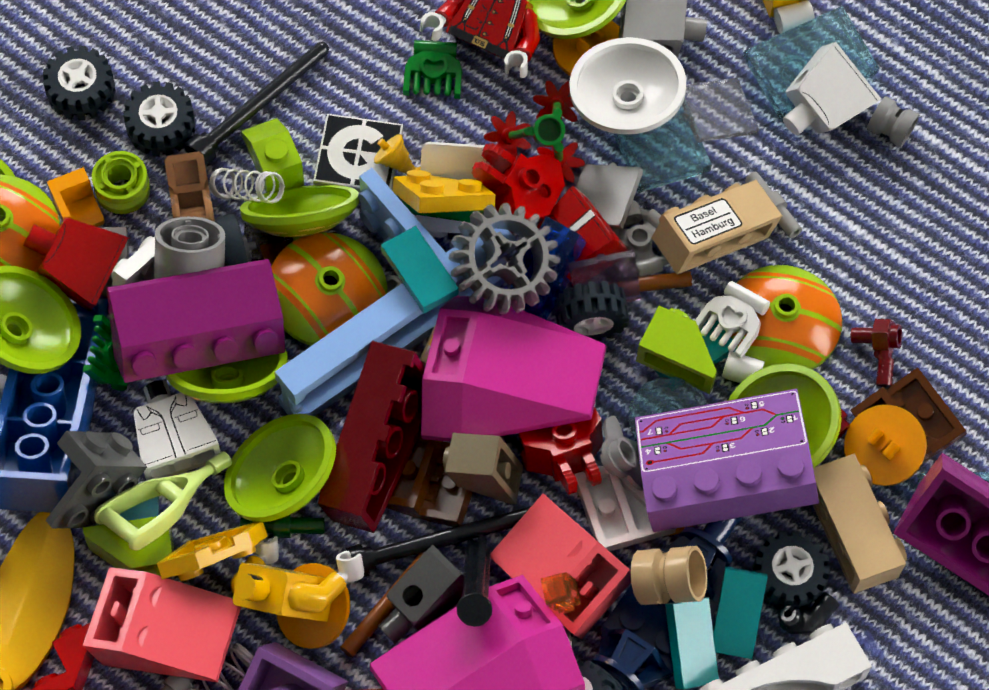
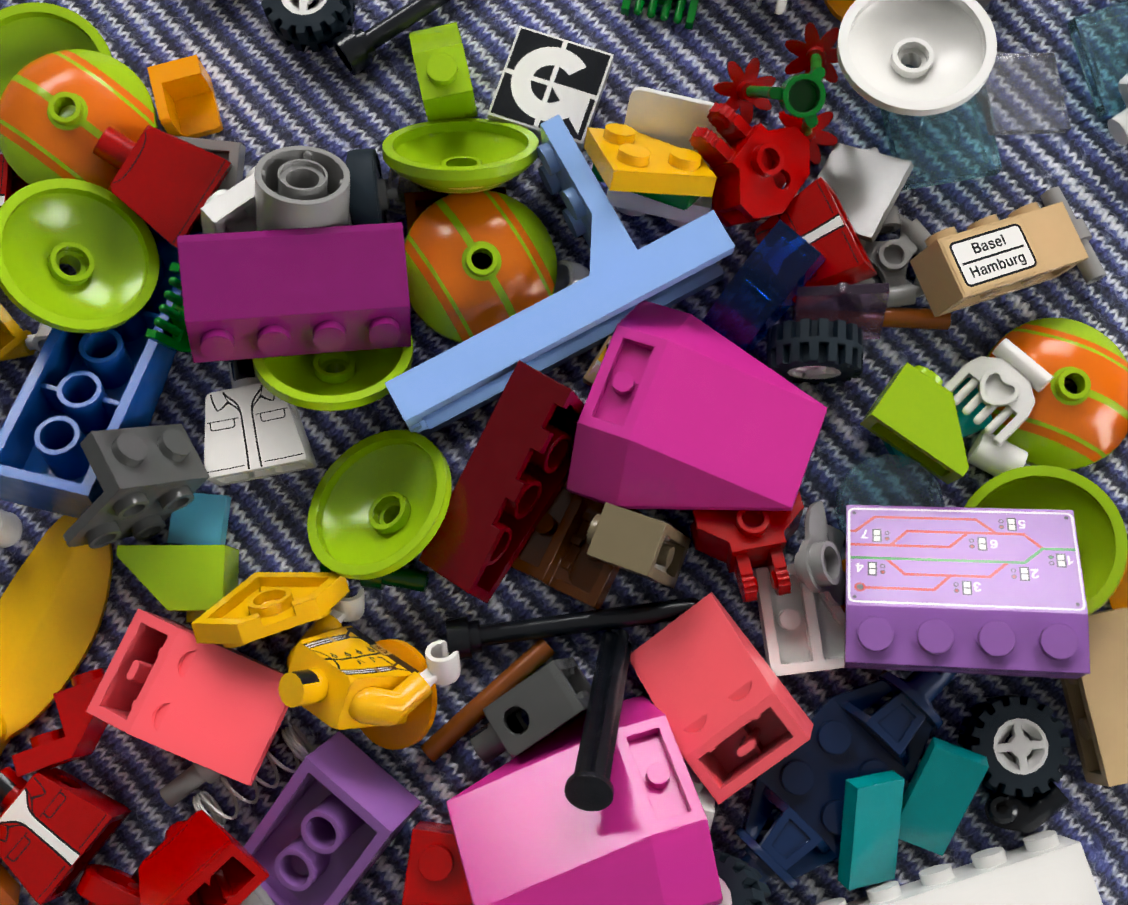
camera: 15 degrees right, 15 degrees up
lime wheel [92,151,150,214] -> none
yellowish green piece [94,451,232,551] -> none
medium nougat animal [164,151,215,222] -> none
white piece [209,168,285,204] -> none
yellow piece [374,134,421,174] -> none
teal tile [381,226,459,314] -> none
light grey gear [449,203,560,314] -> none
clear orange piece [541,572,581,613] -> none
tan wheel [630,546,707,605] -> none

